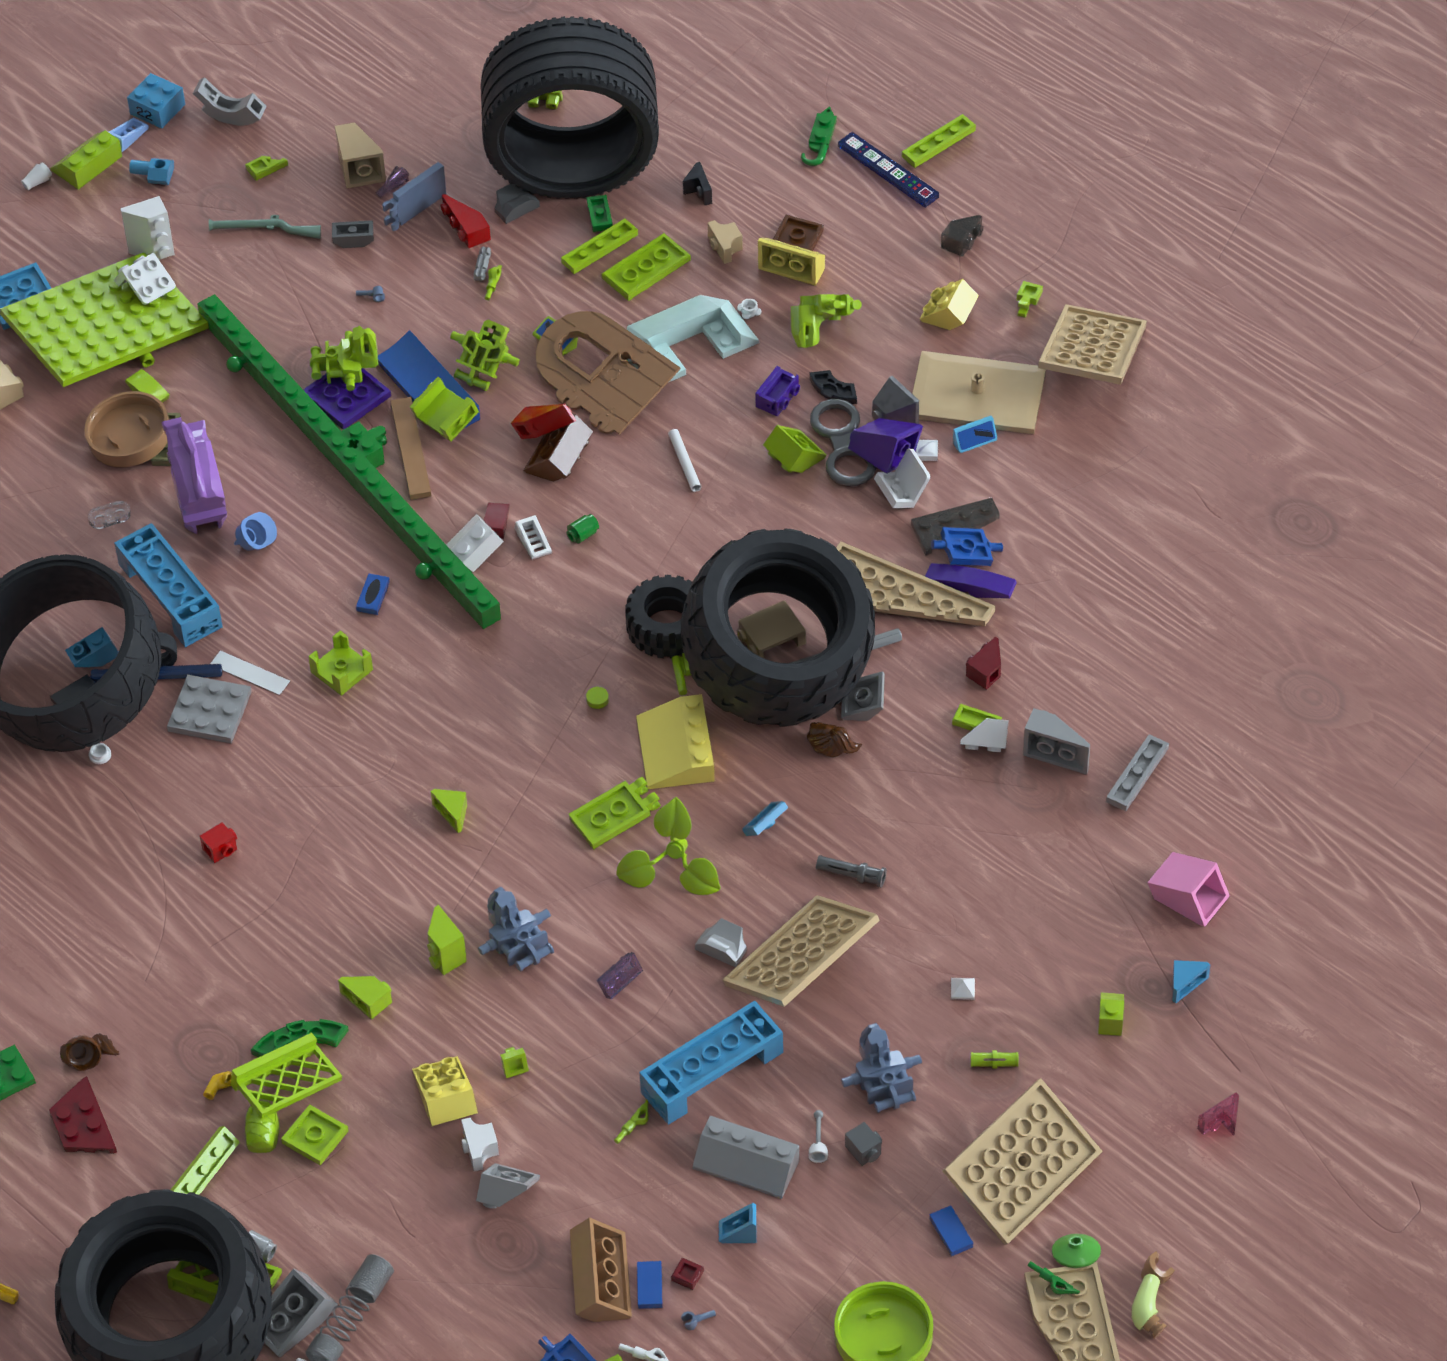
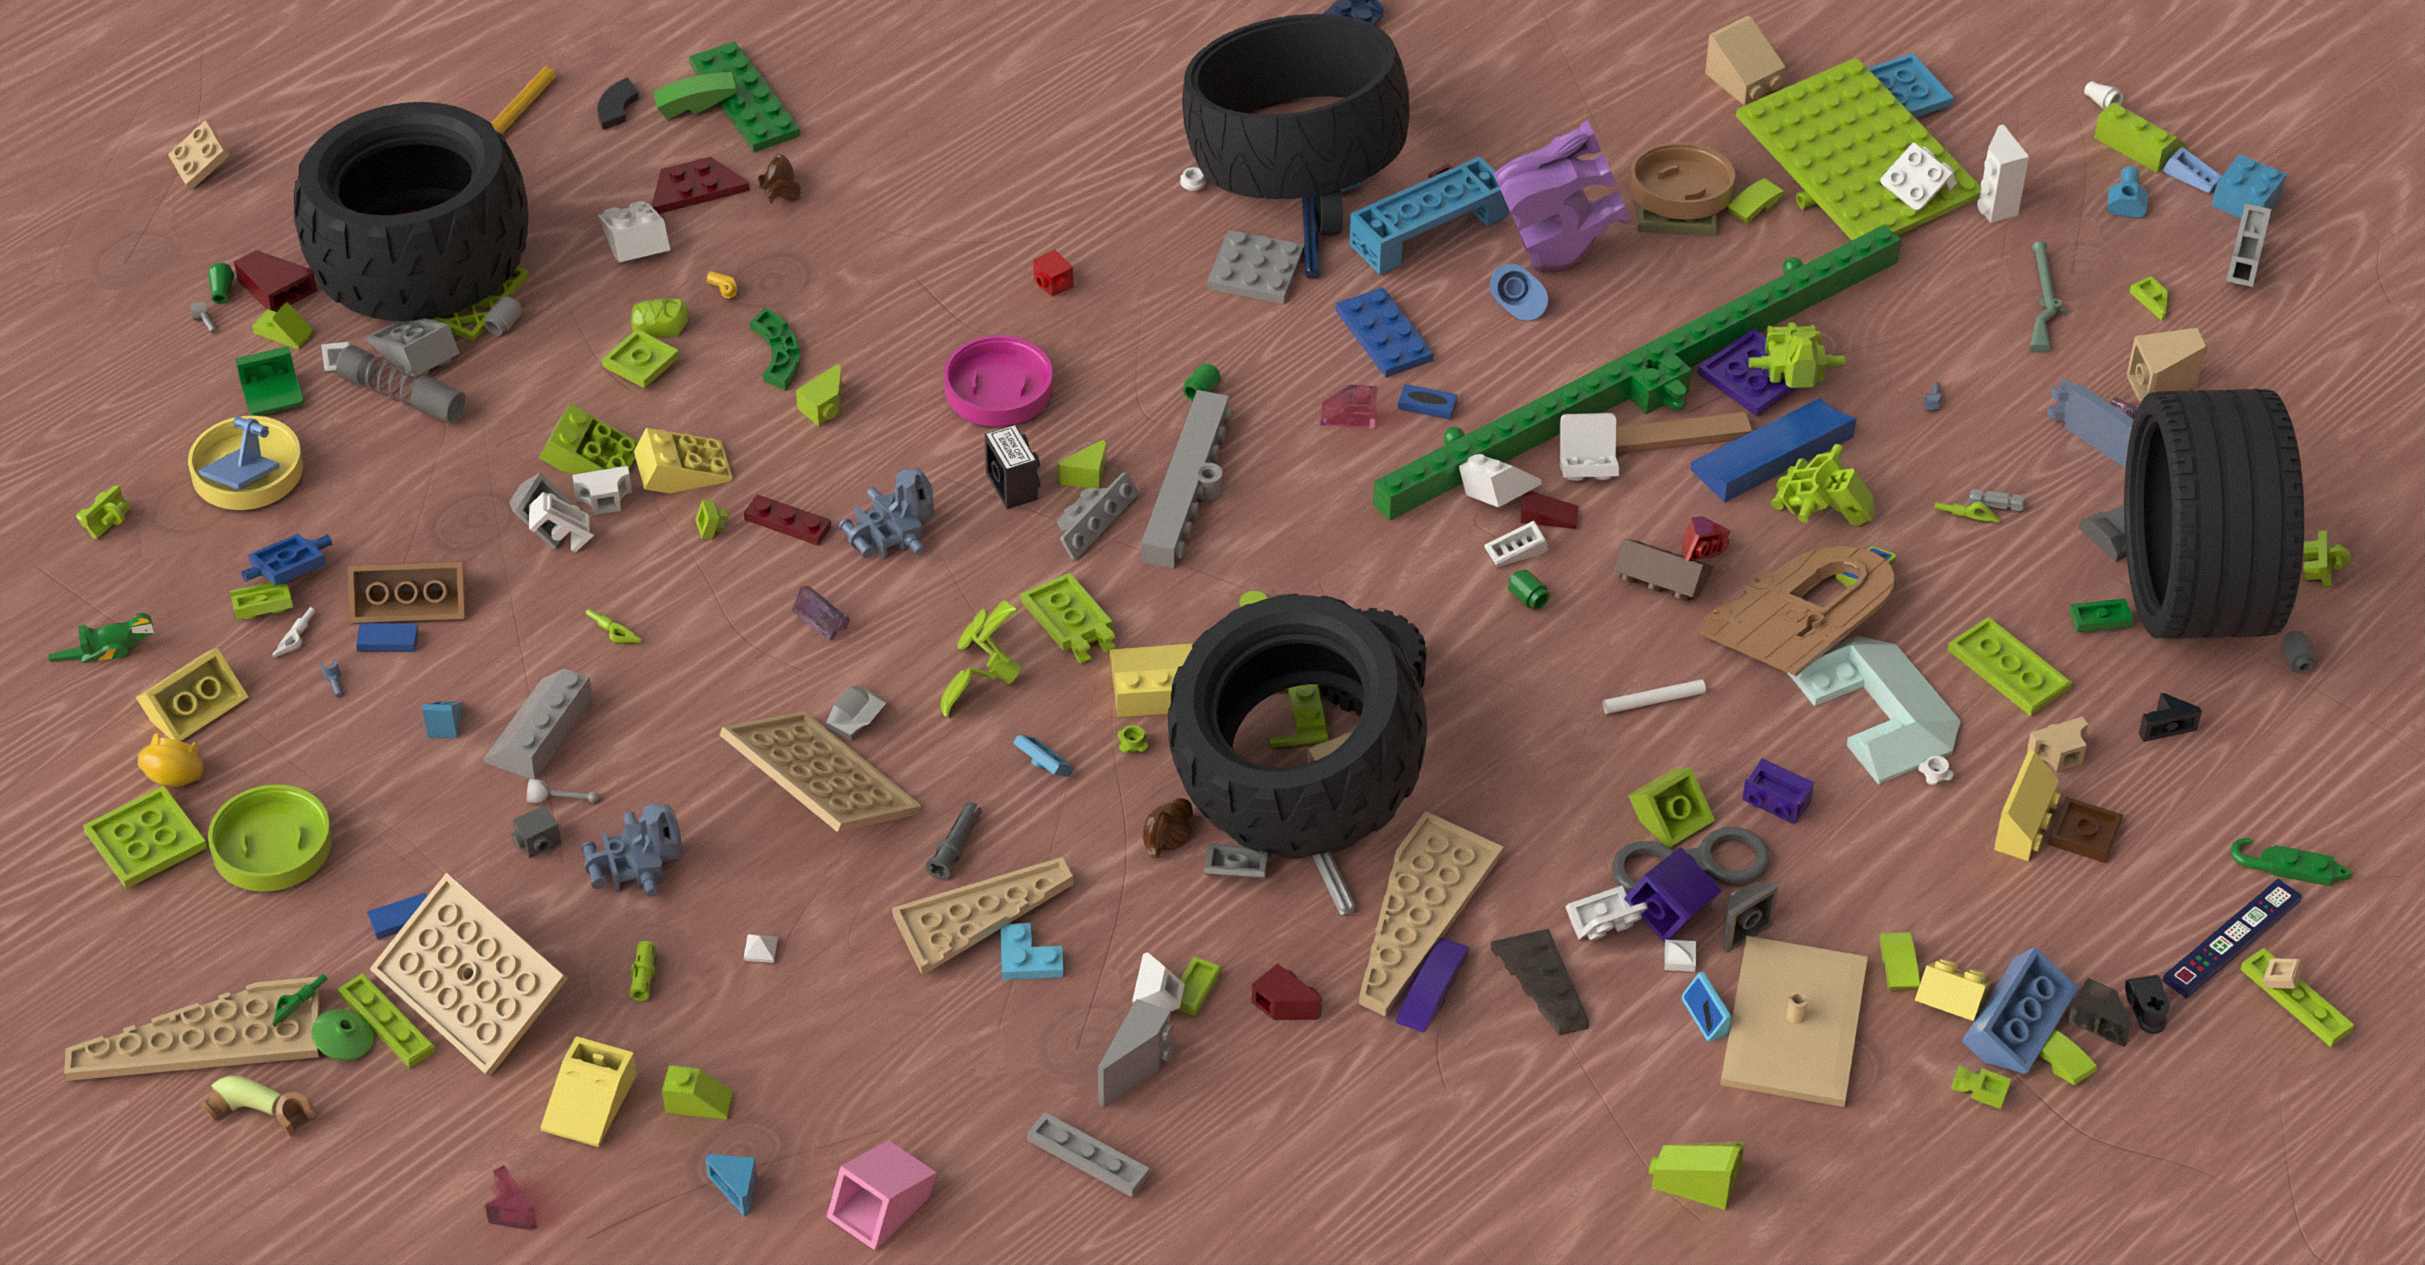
camera: 90 degrees right, 5 degrees down
lime plate [171,1126,240,1195] -> none
white sticker [210,651,290,695] -> none
lime fence [230,1033,342,1118] -> none
lime panel [308,631,373,696] -> none
dark grey slope [332,220,374,248] -> none
lime panel [410,377,479,442] -> none
lime slope [427,905,467,975] -> none
red slope [440,194,491,248] -> none
lime plate [561,219,638,274] -> none
dark azure plate [639,1001,783,1125] -> none
dark red tile [671,1258,704,1290] -> none
lime piece [791,294,862,348] -> none
black tile [809,370,857,404] -> none
blue plate [931,527,1003,566] -> none
tan piece [1038,304,1147,385] -> none
none -> lime tile [338,973,435,1069]
none -> white window [529,492,594,553]
none -> lime slope [539,403,638,474]
none -> light yellow slope [540,1036,637,1147]
none -> white slope [598,202,670,262]
none -> dark red plate [744,494,831,546]
none -> tan wing [892,857,1073,976]
none -> dark pink brick [944,335,1053,427]
none -> black brick [985,425,1041,509]
none -> medium azure plate [1001,923,1063,980]
none -> light grey bracket [1056,473,1138,560]
none -> lime plate [1118,725,1148,753]
none -> light grey hinge [1141,390,1233,569]
none -> green brick [1183,363,1221,401]
none -> clear pink slope [1320,385,1377,429]
none -> blue plate [1336,287,1434,378]
none -> white bracket [1560,413,1619,481]
none -> lime slope [1649,1141,1745,1210]
none -> lime slope [1879,932,1920,990]
none -> medium blue slope [1962,946,2079,1074]
none -> lime slope [2038,1029,2097,1085]
none -> black piece [2125,974,2170,1034]
none -> tan tile [2263,958,2303,989]

